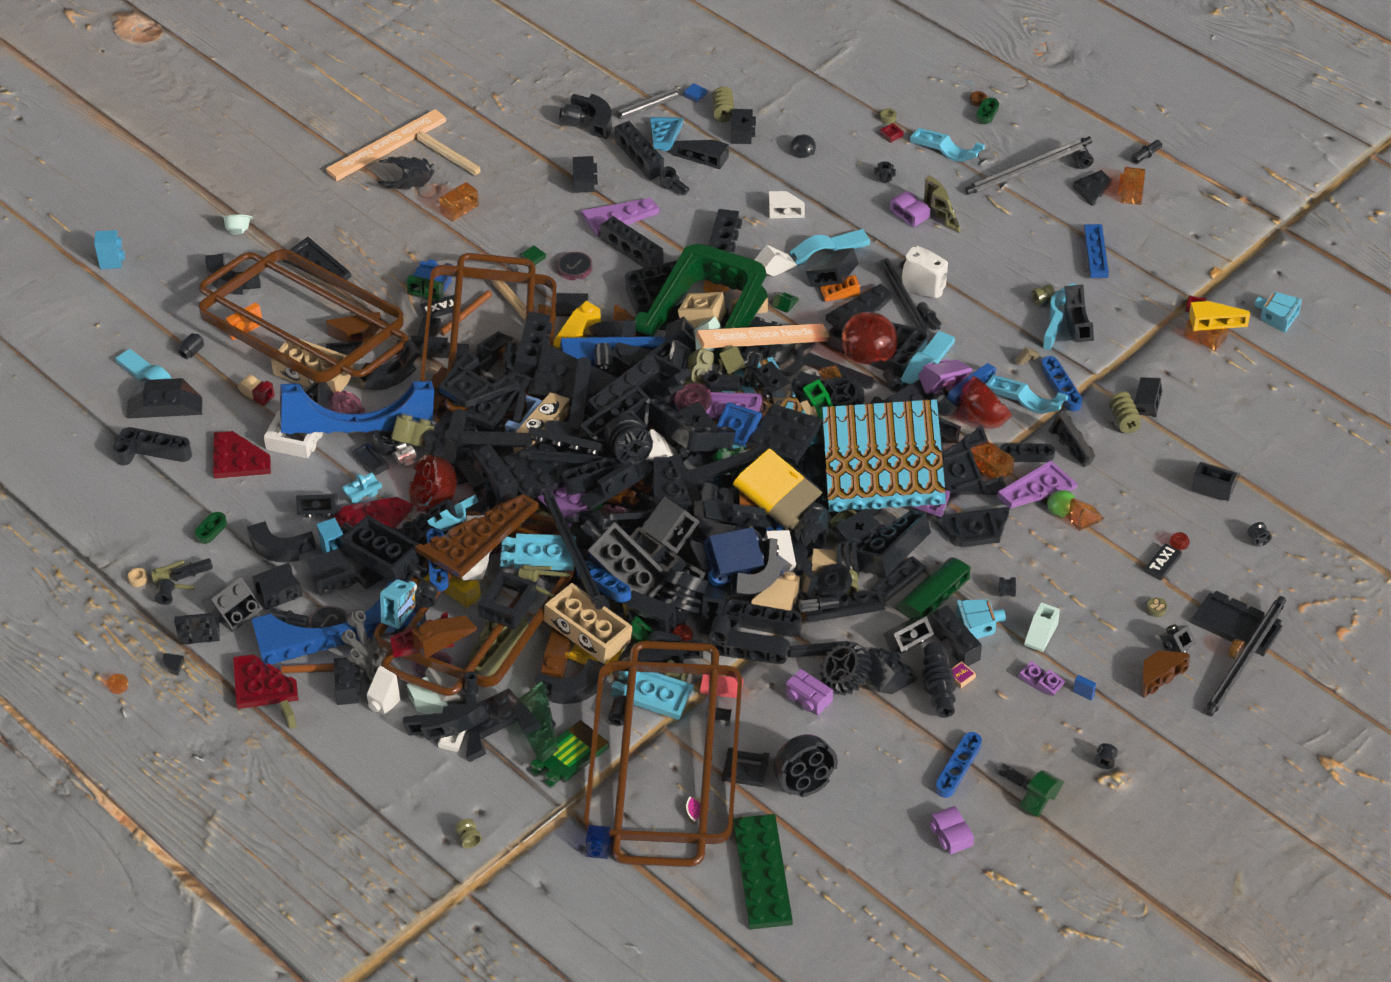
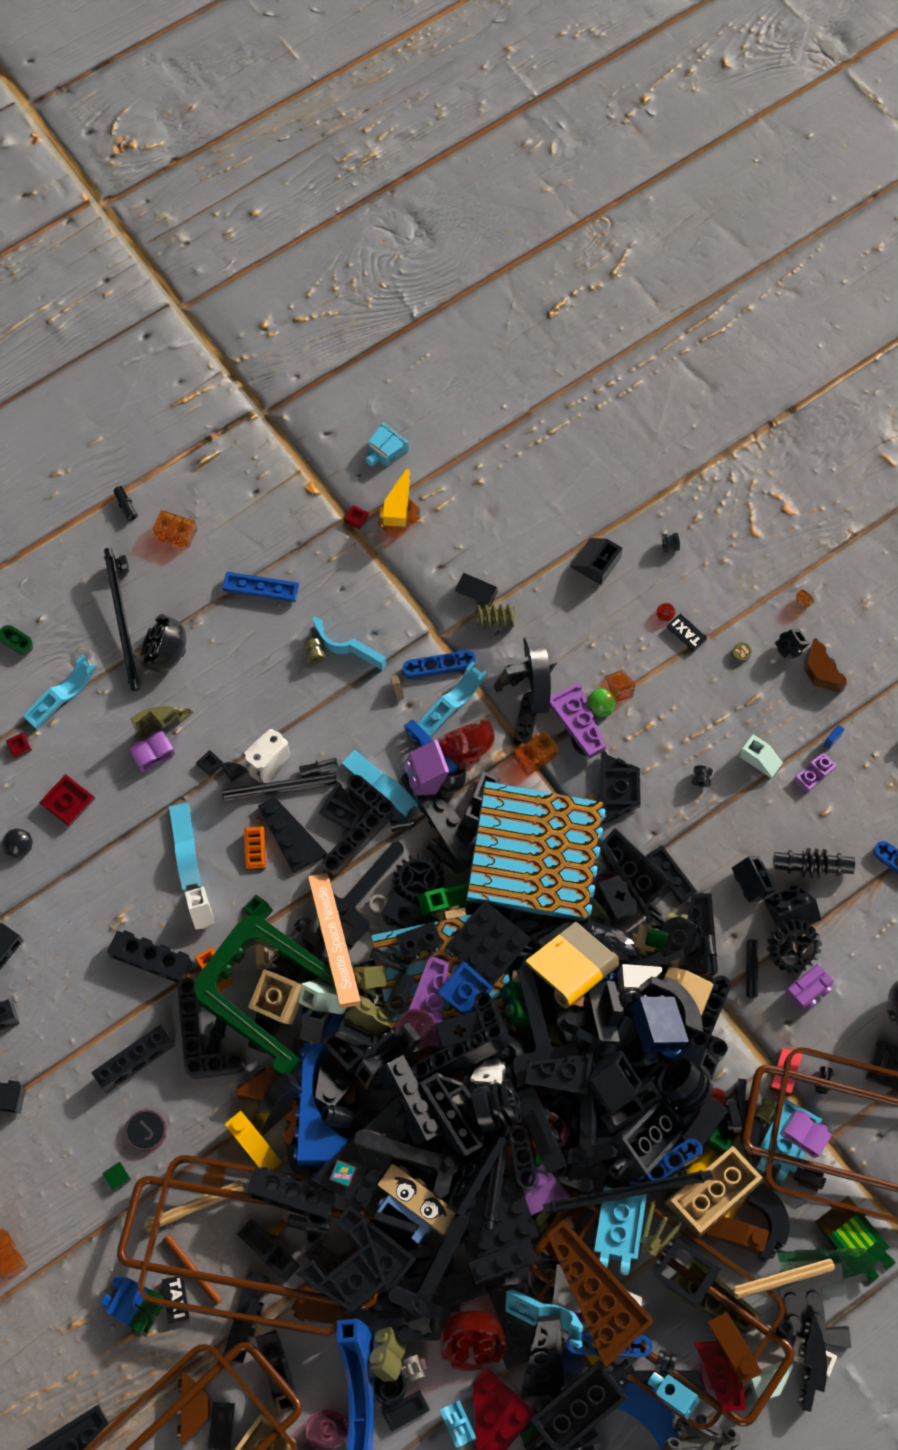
camera: 80 degrees left, 20 degrees up
white slope [367,666,400,716] -> none
black tile [417,317,441,337] -> none
black piece [555,293,588,316] -> none
medium lavender wing [581,198,659,236] -> none
black axle [660,166,689,195] -> none
black beam [709,616,790,664] -> none
white slope [769,191,805,219] -> none
black slope [806,248,859,287] -> none
clear orange tile [819,365,841,379] -> none
clear red cylinder [841,312,897,364] -> none
black gear [874,161,896,183] -> none
dark green brick [895,557,971,619] -> none
black arch [930,605,982,667] -> none
black wing [942,425,1007,495] -> none
tile [952,662,976,688] -> none
medium azure torso [956,600,1006,639] -> none
black arch [1064,284,1094,342] -> none
black wing [1073,170,1112,206] -> none
black hinge [1191,590,1283,657] -> none
black piece [1205,596,1286,717] -> none
none -> dark red plate [39,774,95,827]
none -> black cylinder [140,614,186,672]
none -> black tile [196,750,223,777]
none -> tile [329,1159,358,1188]
none -> black slope [523,638,551,713]
none -> dark green slope [645,928,668,949]
none -> tan axle [732,1259,835,1299]
none -> medium lavender brick [780,1111,832,1158]

